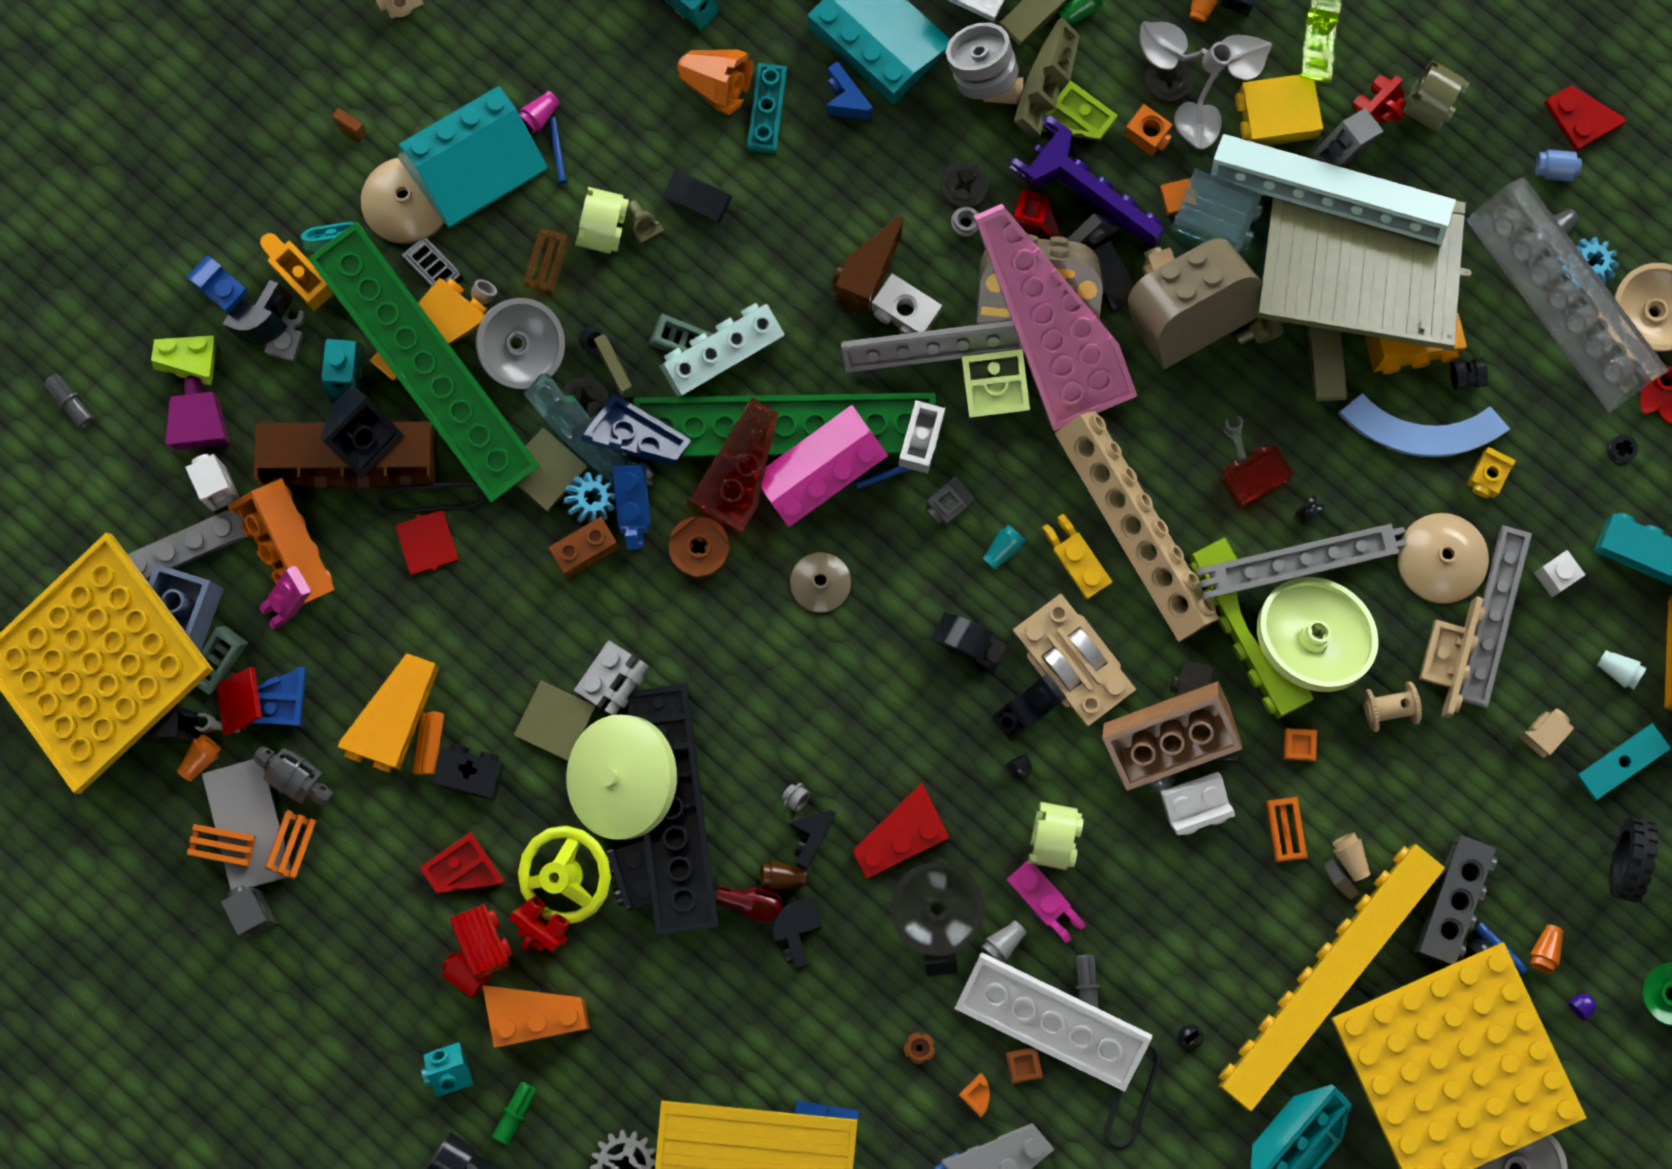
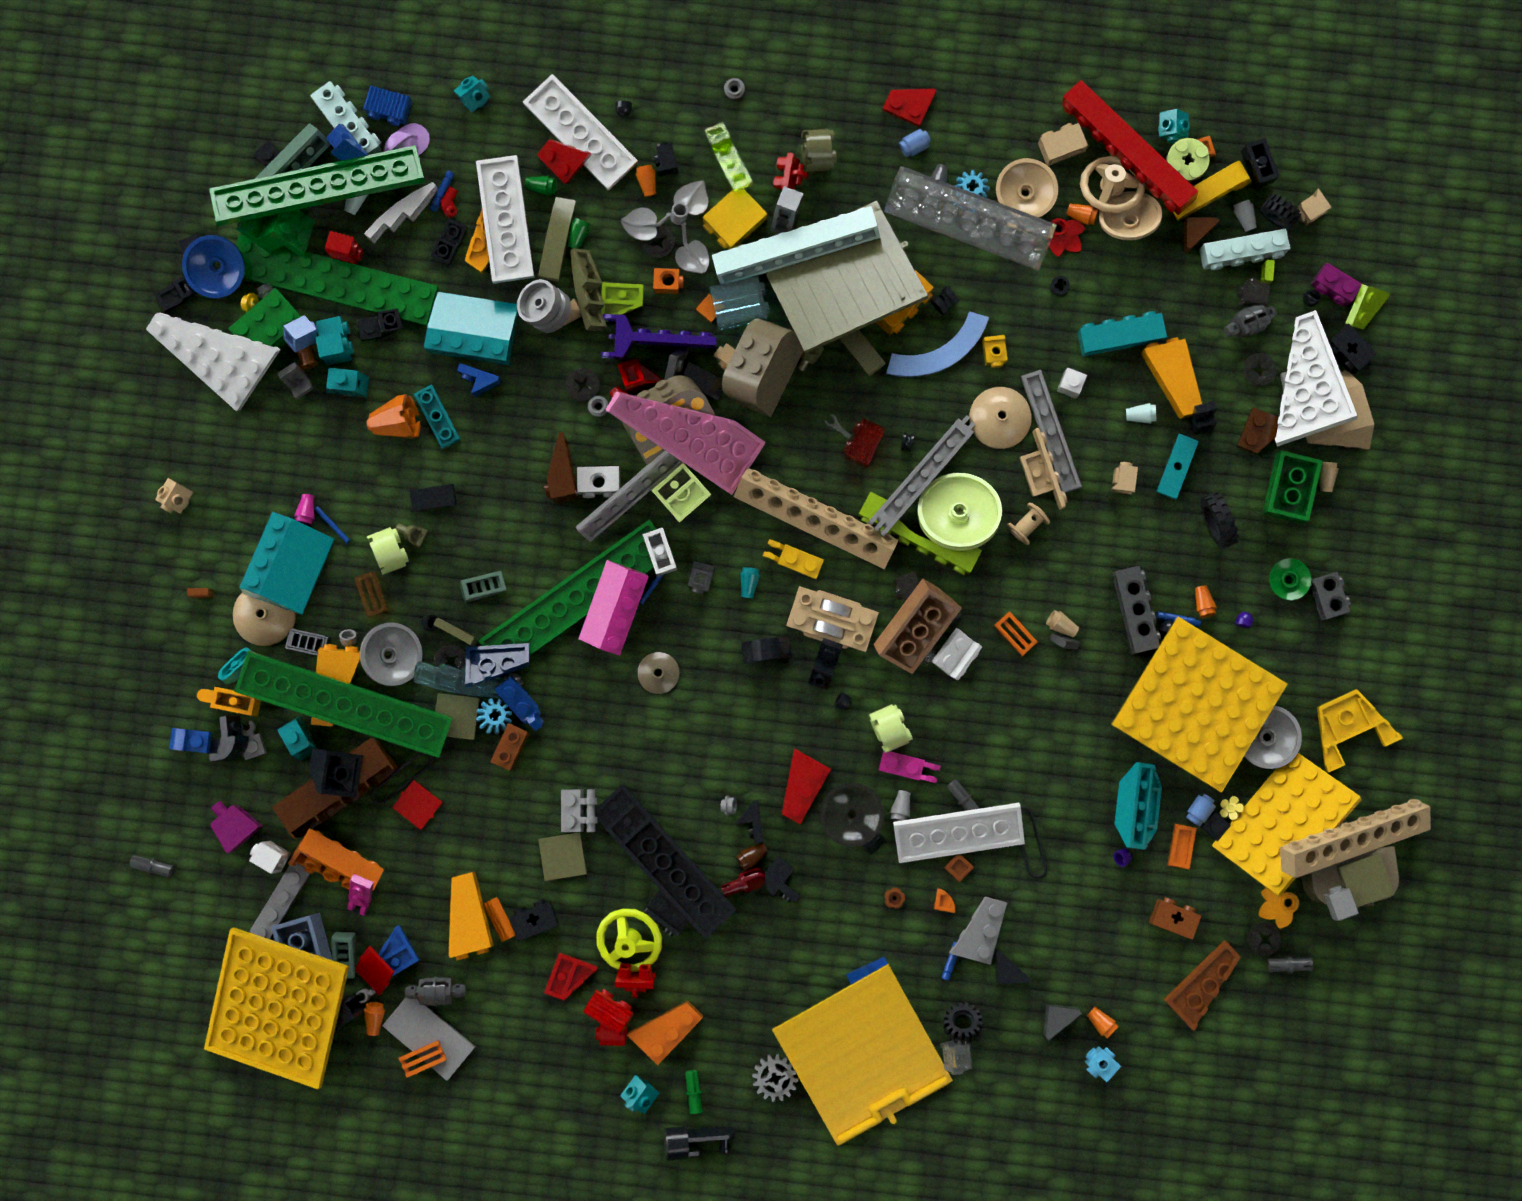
camera: 30 degrees left, 5 degrees up
lime wing [151,336,217,385] -> none
dark grey brick [221,885,278,938] -> none
orange tile [264,810,316,880] -> none
yellowish green dish [566,715,677,840] -> none
light aqua brick [659,303,785,397] -> none
dark orange plate [669,517,730,579] -> none
clear red wedge [686,397,778,533] -> none
black hinge [1177,1024,1204,1050] -> none
yellow brick [1218,844,1445,1111] -> none
orange tile [1284,728,1317,762] -> none

